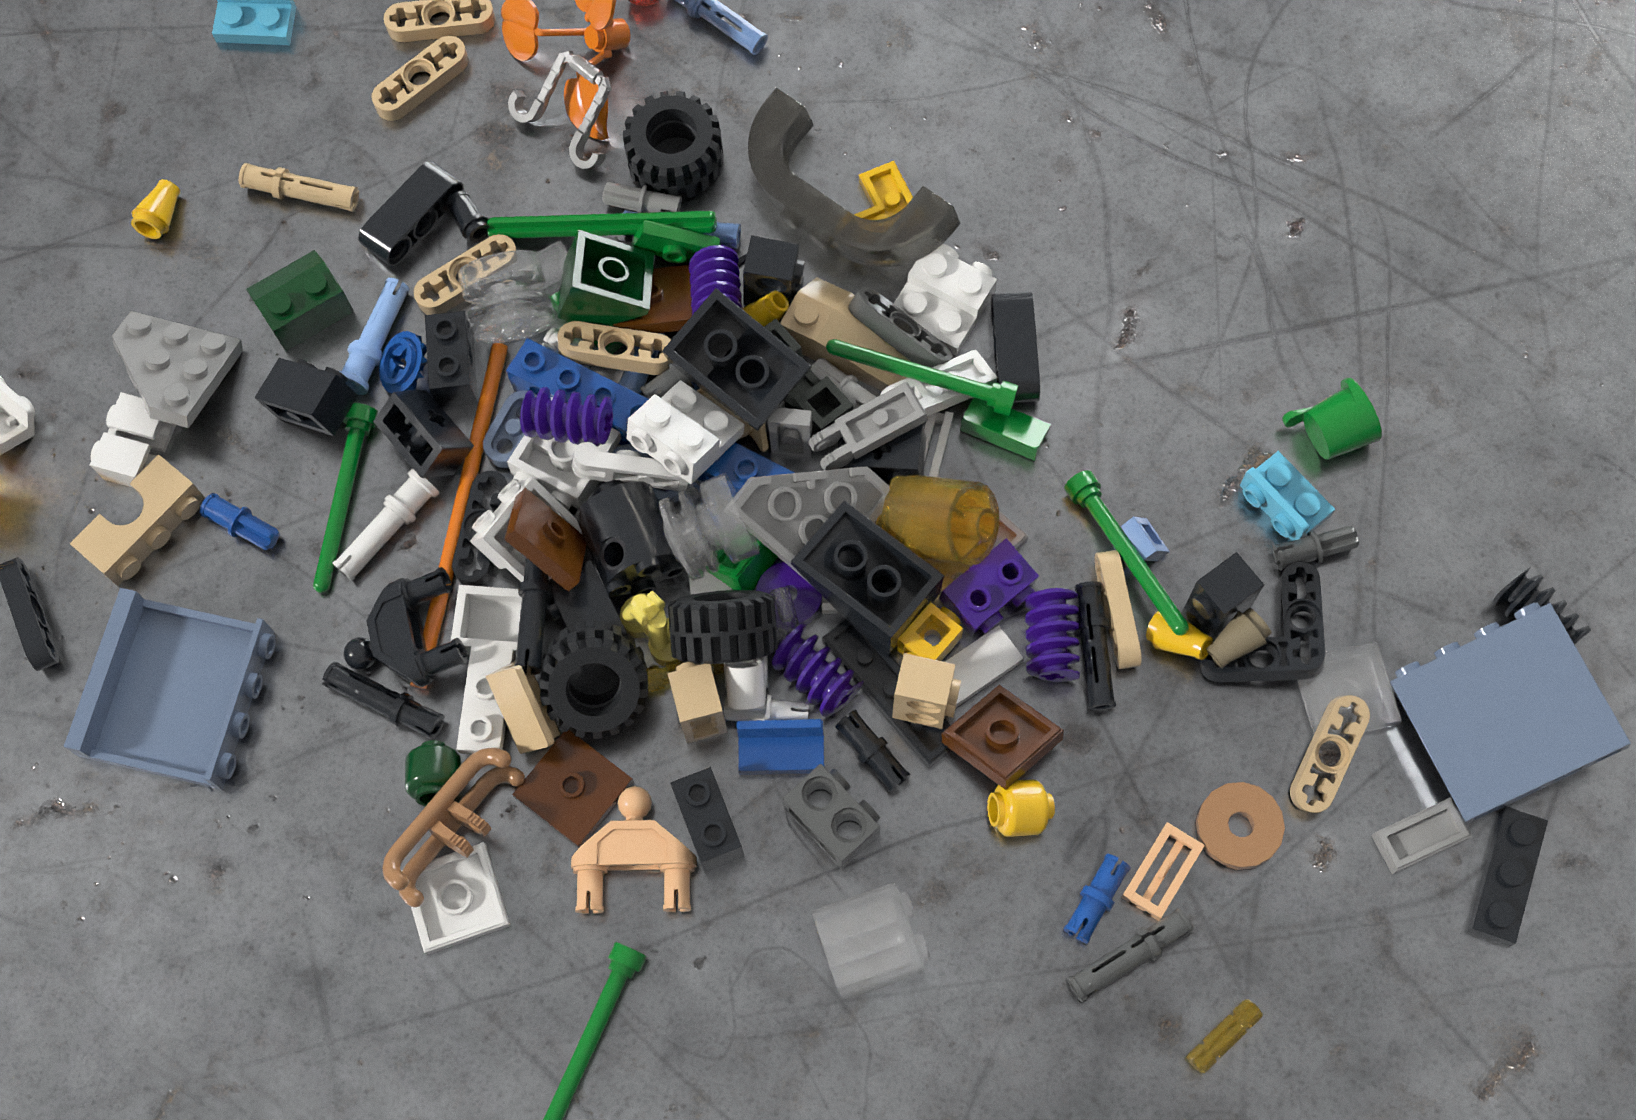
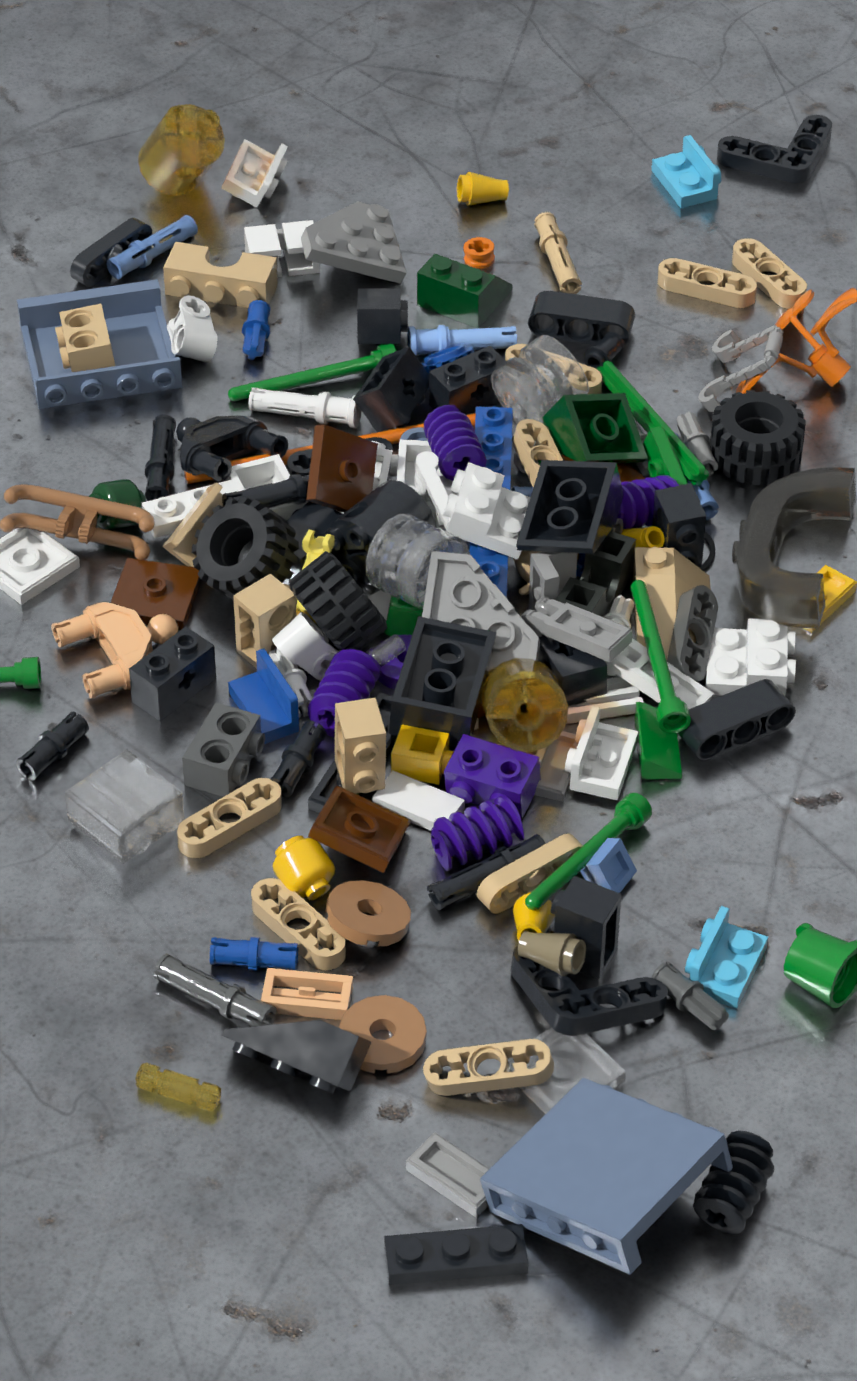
camera: 60 degrees right, 25 degrees down
none -> black pin [16,711,89,780]
none -> tan brick [55,304,115,372]
none -> medium blue pin [107,215,198,279]
none -> white piece [167,295,218,362]
none -> tan beam [177,778,282,858]
none -> black slope [222,1020,371,1094]
none -> tan beam [251,878,346,970]
none -> medium nougat tile [326,880,411,946]
none -> orange bush [463,237,495,269]
none -> white bracket [565,706,639,800]

